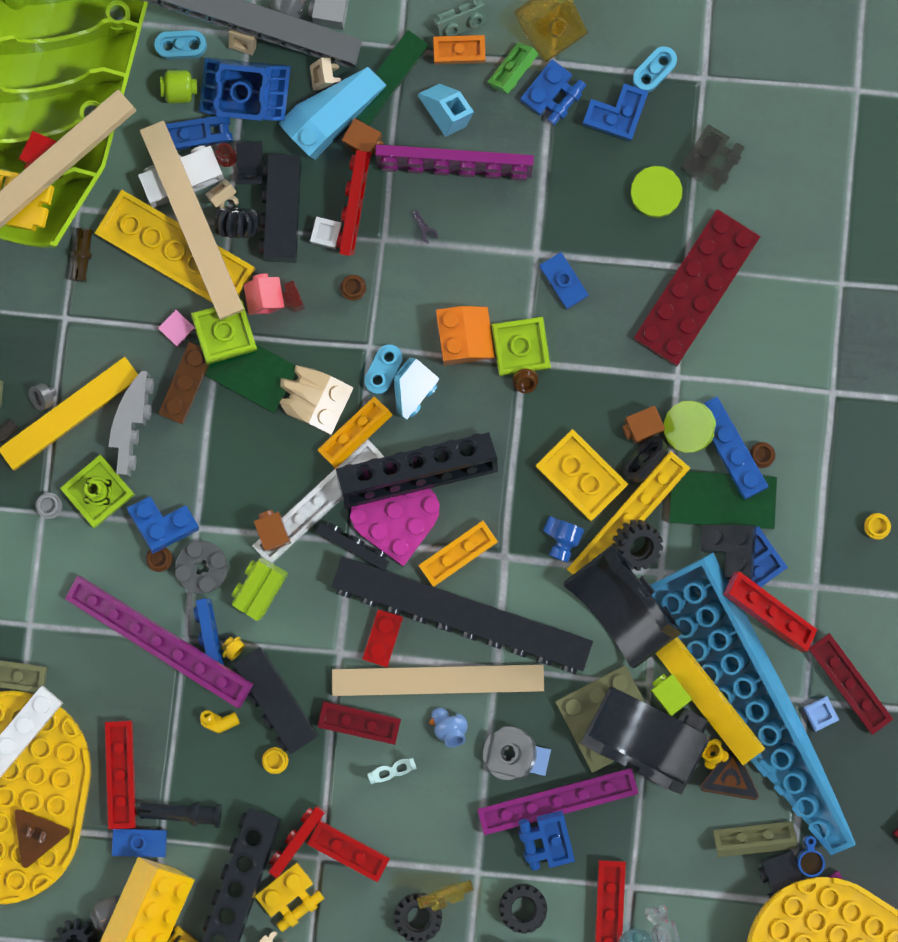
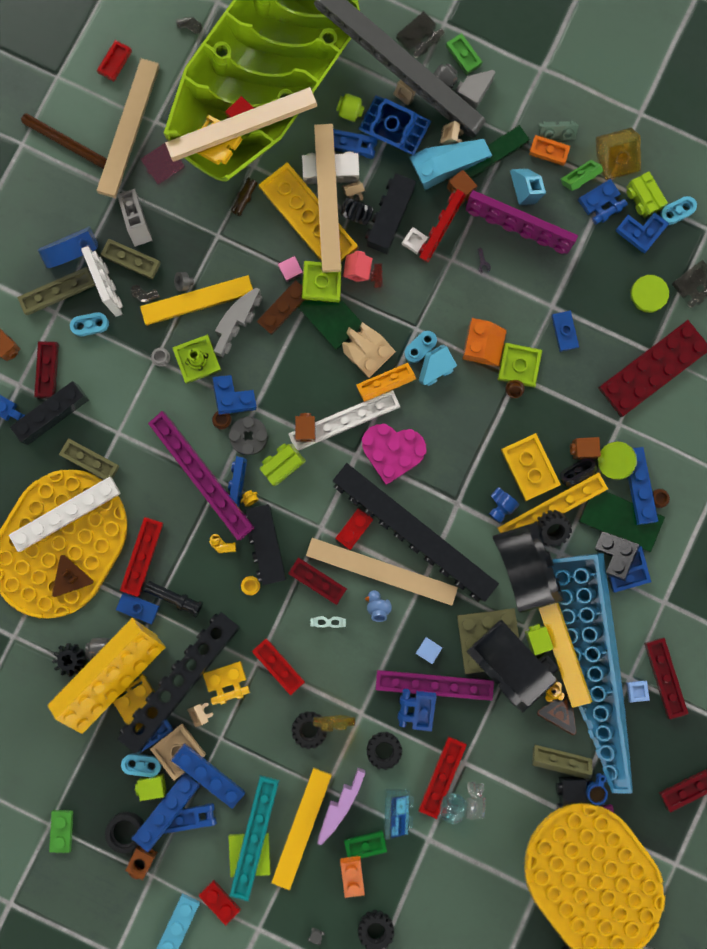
camera: 15 degrees right, 0 degrees up
medium azure plate [154,30,207,60] -> none
clear red pin [216,143,237,167] -> none
black bracket [236,141,264,185] -> none
red plate [268,806,326,878] -> none
black plate [315,522,390,571] -> none
black brick [336,432,498,509] -> none
reddish brown plate [340,275,366,301] -> none
light orange plate [418,521,498,587] -> none
plate [483,726,537,781] -> none
red plate [723,571,818,653] -> none
none -> lime brick [626,171,668,219]

